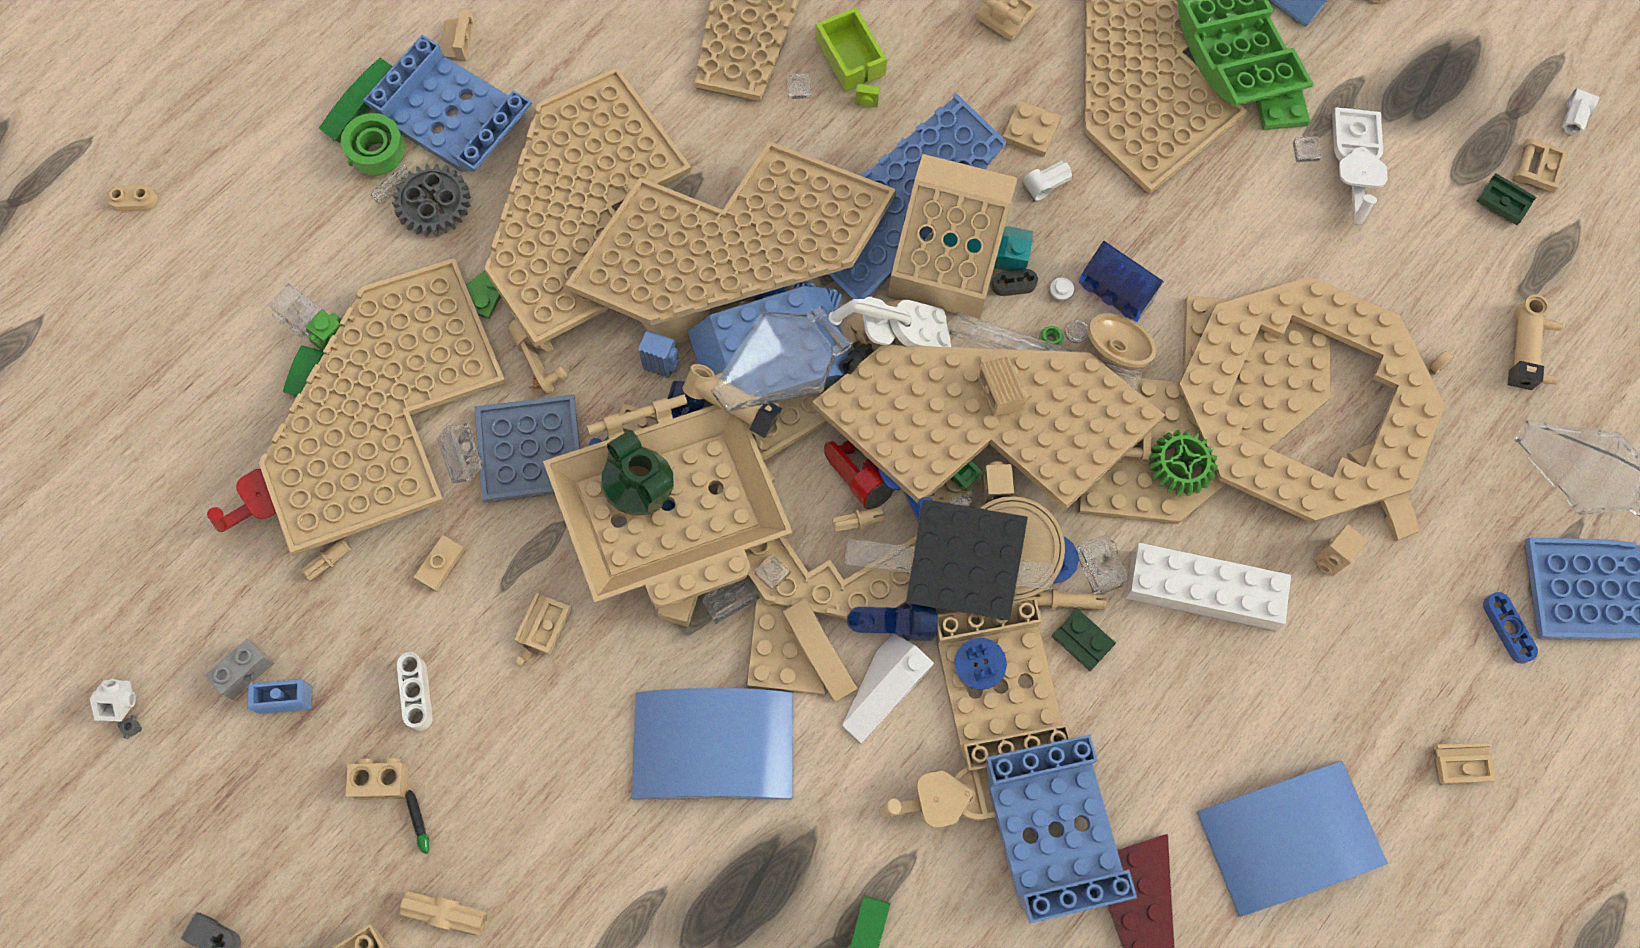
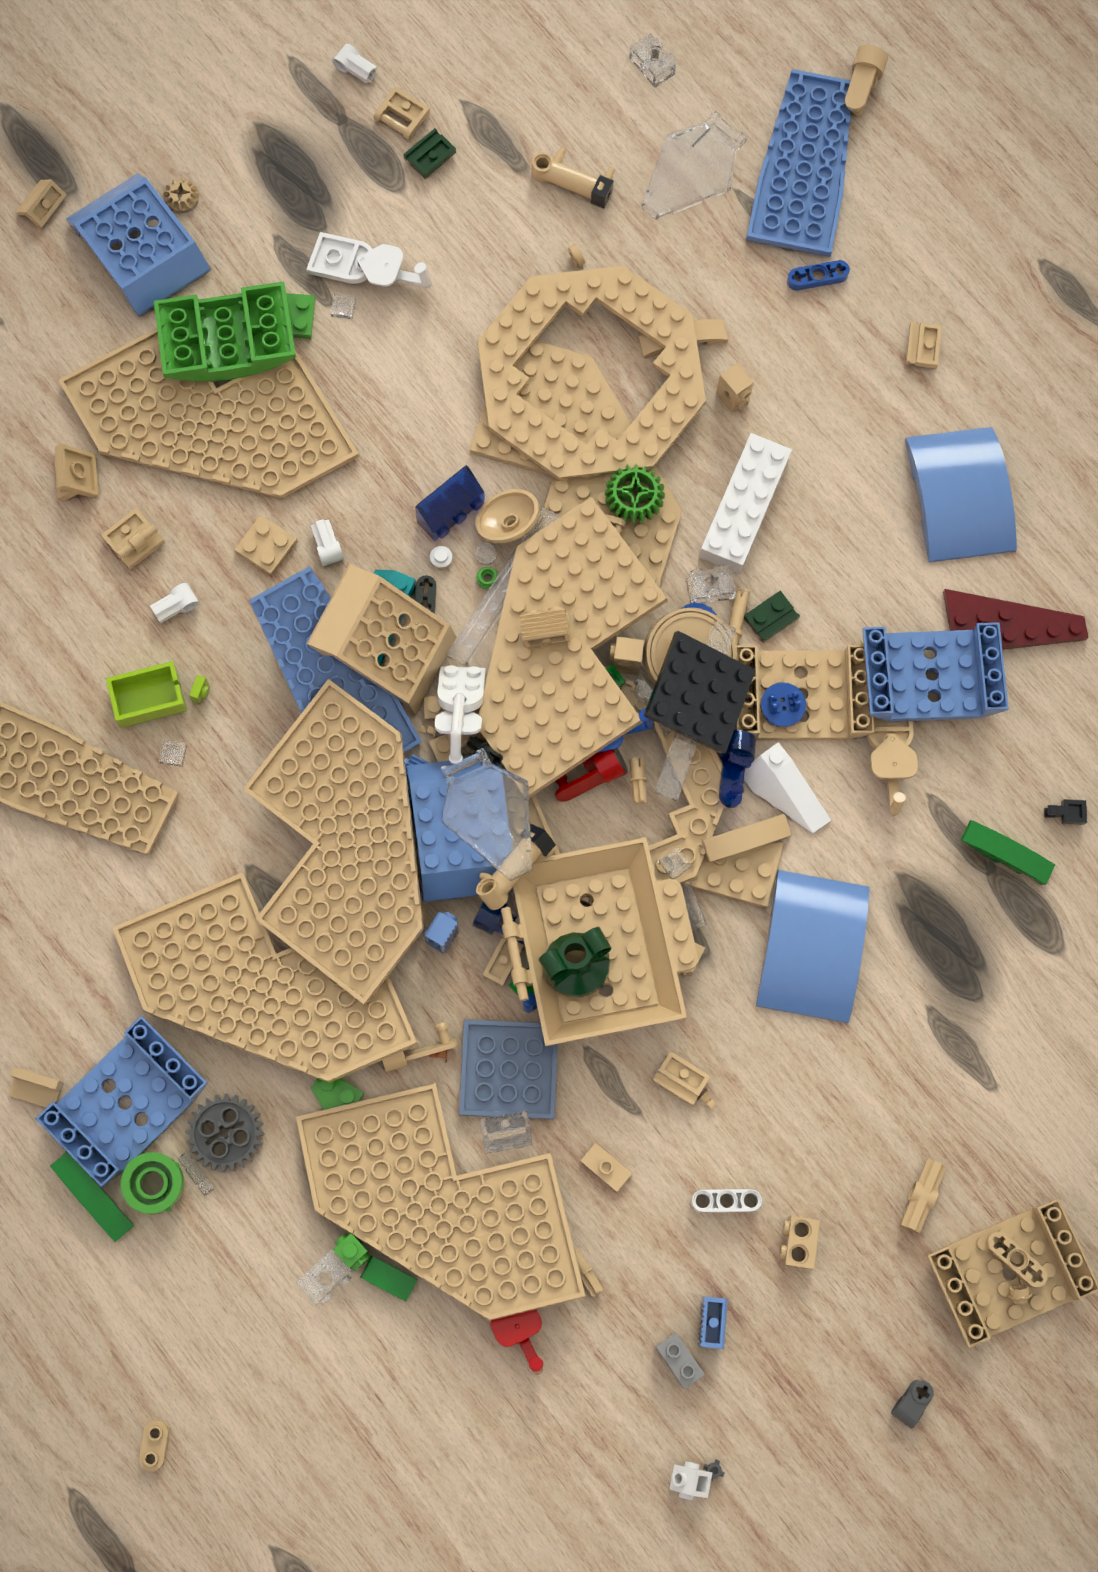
camera: 80 degrees left, 5 degrees up
black piece [406,790,429,854] -> none
none -> white piece [150,583,199,624]

